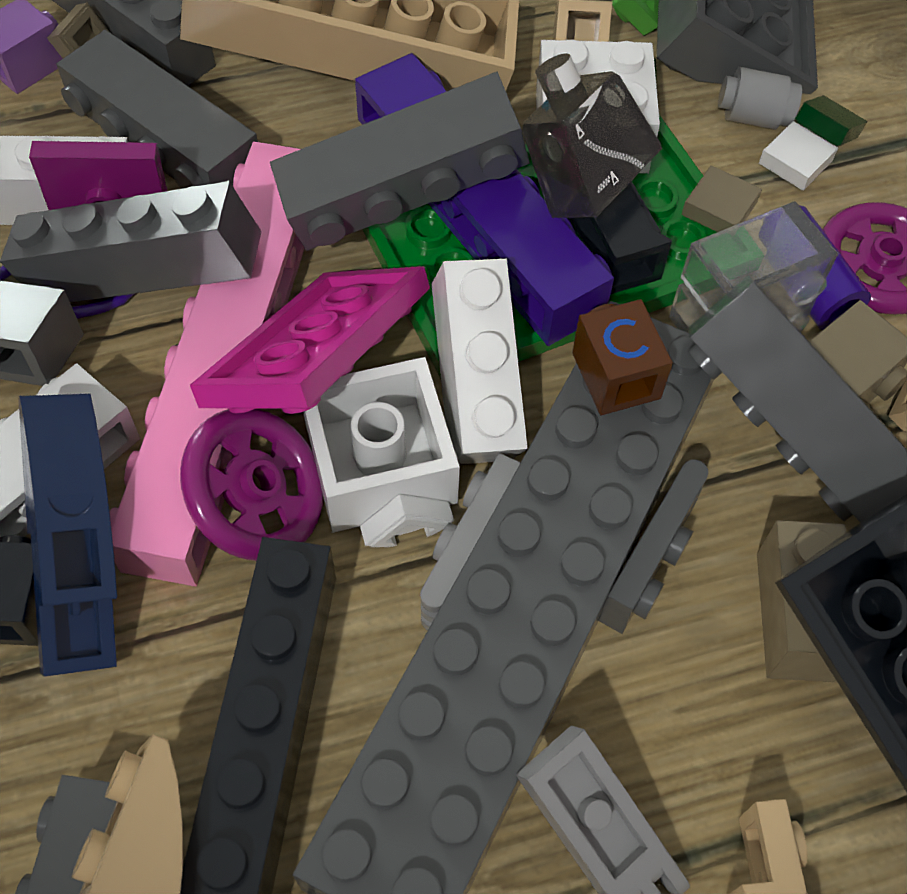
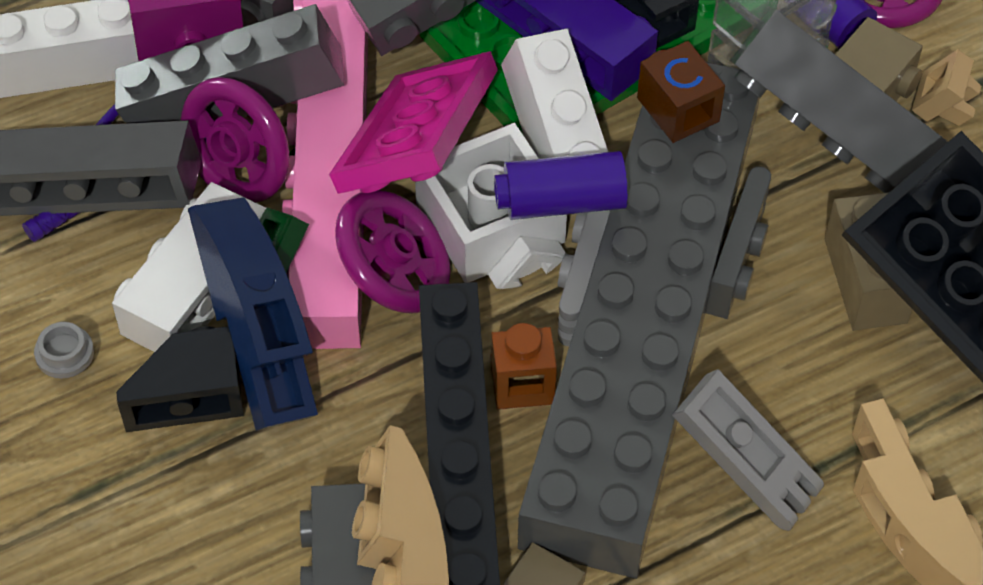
camera: 10 degrees left, 5 degrees down
none -> magenta plate [181,77,289,203]
none -> dark green tile [260,207,309,273]
none -> dark orange brick [490,323,557,410]
none -> dark purple brick [494,151,628,220]

